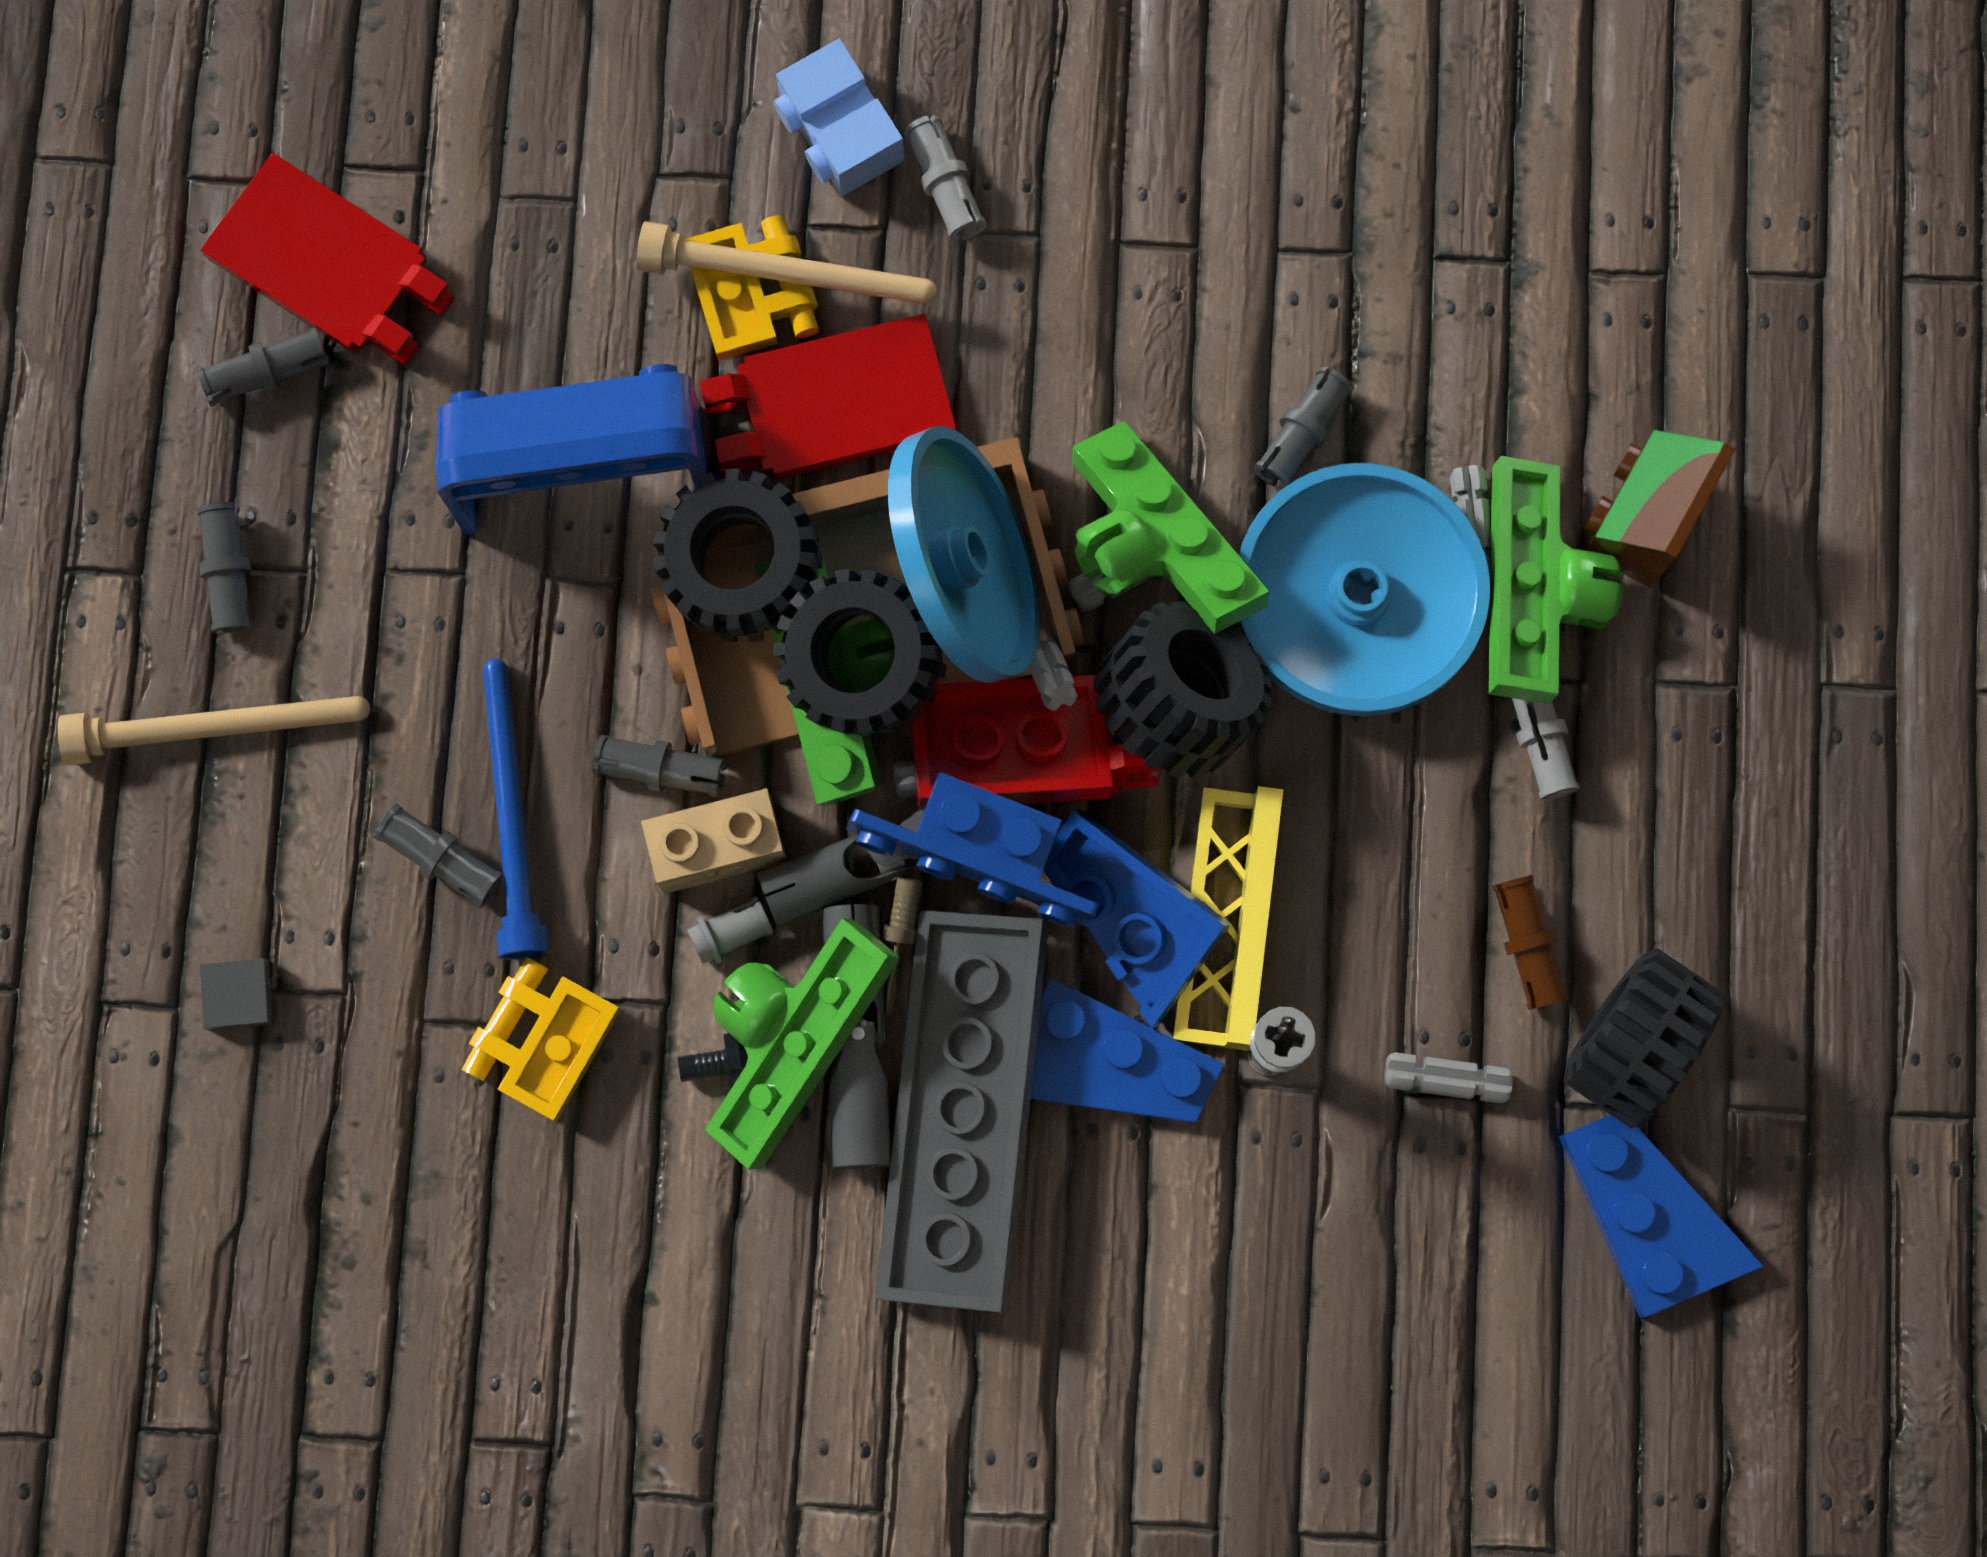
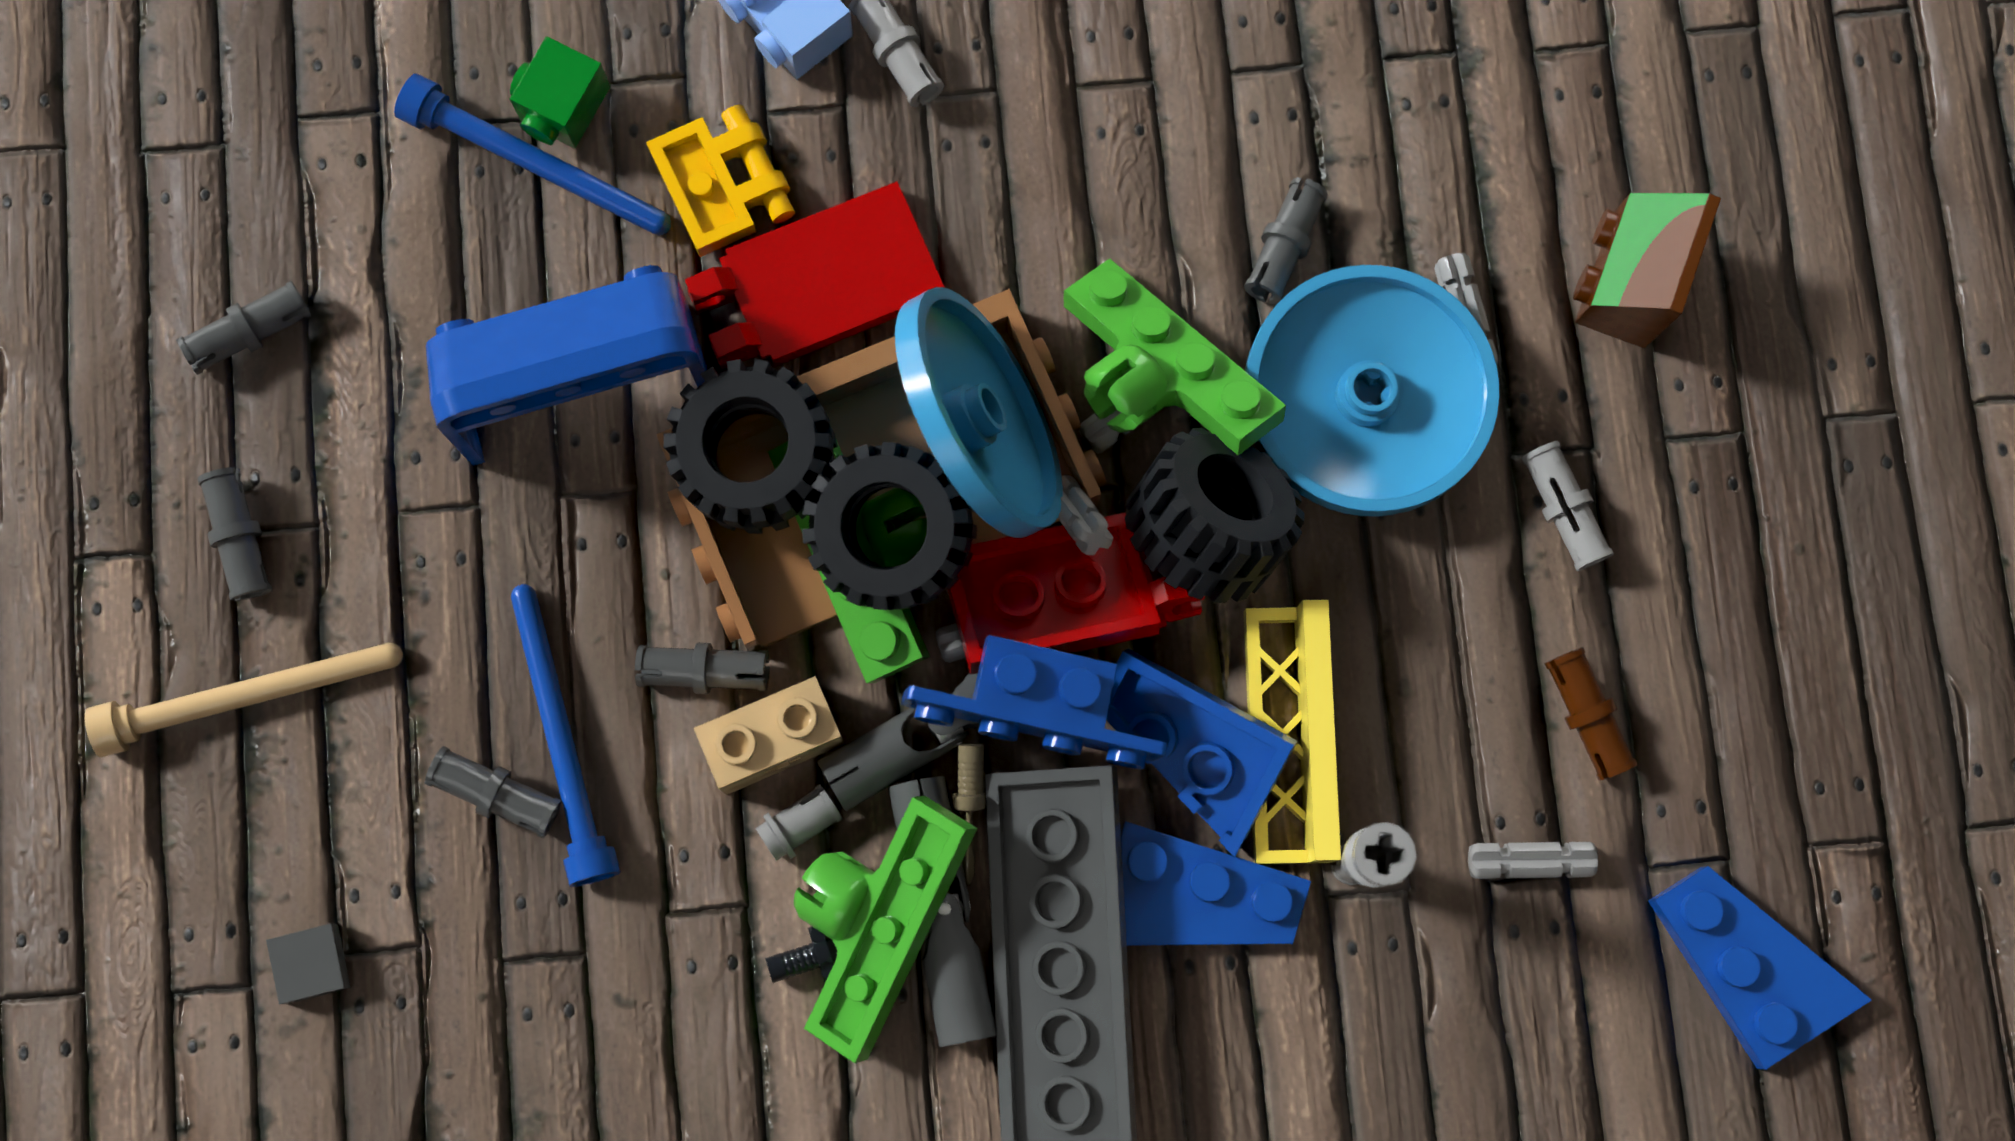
camera: 15 degrees left, 0 degrees up
red tile [200,152,456,367] -> none
yellow plate [461,957,621,1122] -> none
tan piece [637,221,937,304] -> none
bright green plate [1489,456,1624,704] -> none
black tyre [1564,948,1725,1128] -> none
none -> blue piece [394,73,671,235]
none -> green brick [510,36,611,149]

